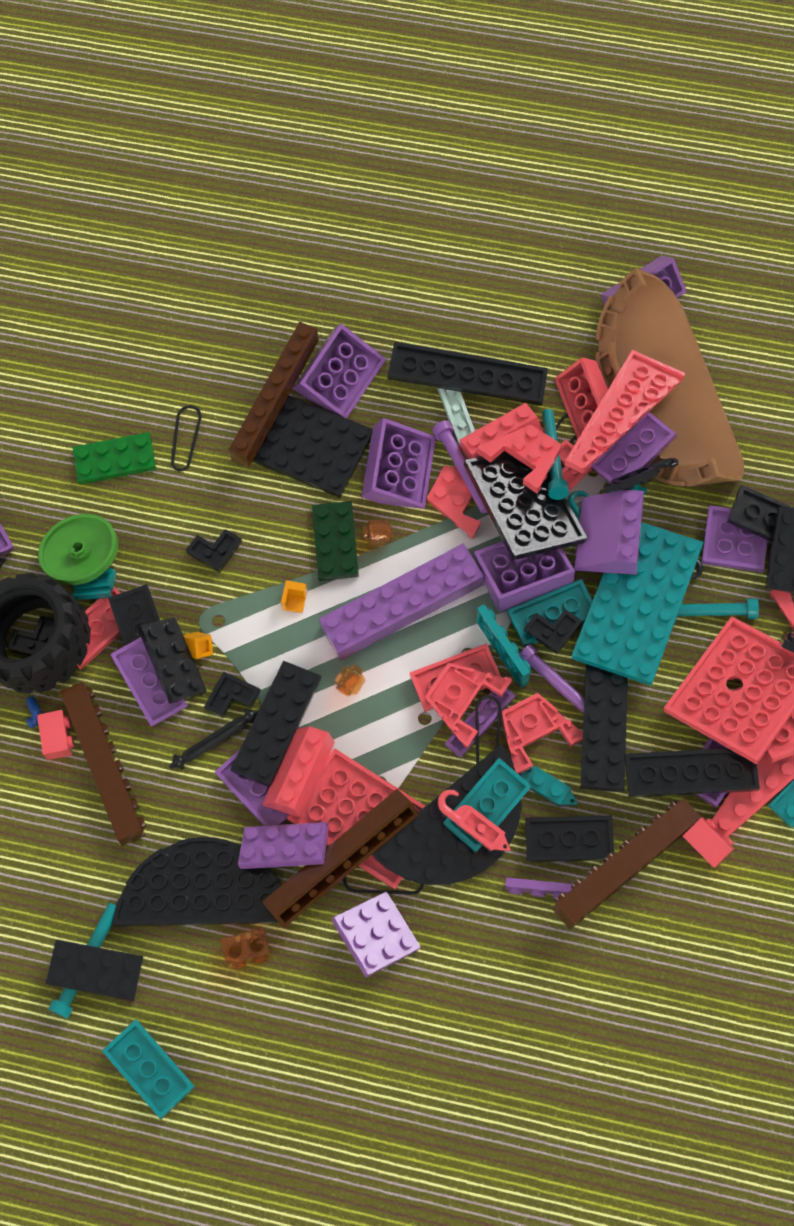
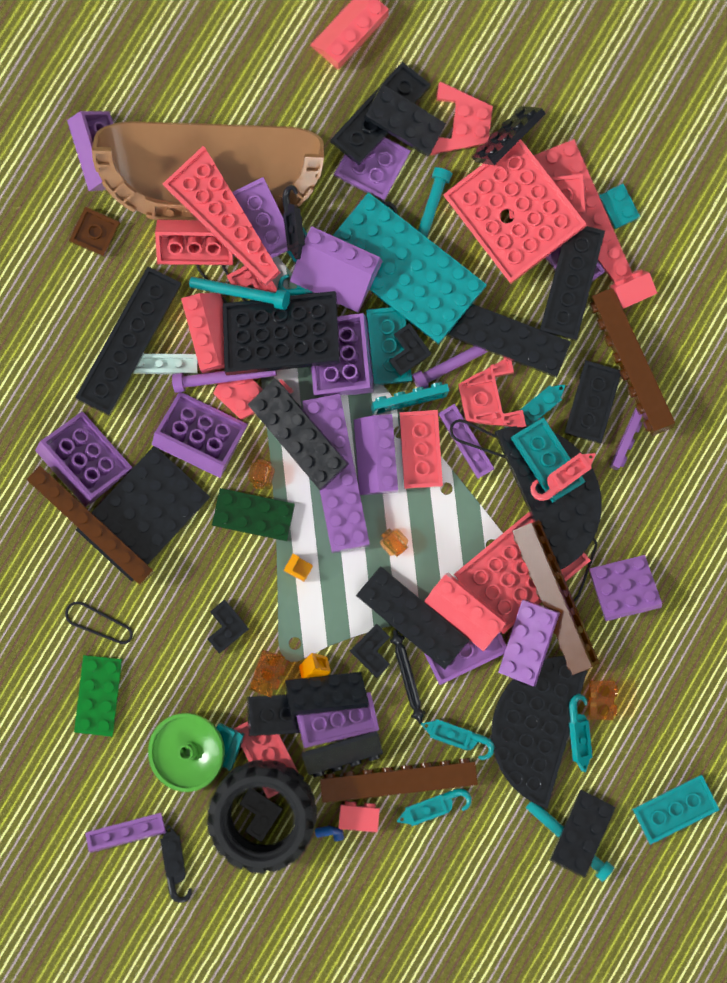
camera: 85 degrees left, 15 degrees up
coral wing [425,663,512,749] -> none
coral wing [477,425,562,493] -> none
none -> reddish brown plate [69,207,120,257]
none -> black plate [248,378,349,490]
none -> clear orange brick [249,650,286,697]
none -> black slope [302,731,383,778]
none -> medium lavender slope [354,414,398,495]
none -> teal plate [397,788,472,826]
none -> teal plate [421,719,495,760]
none -> teal plate [569,694,593,772]

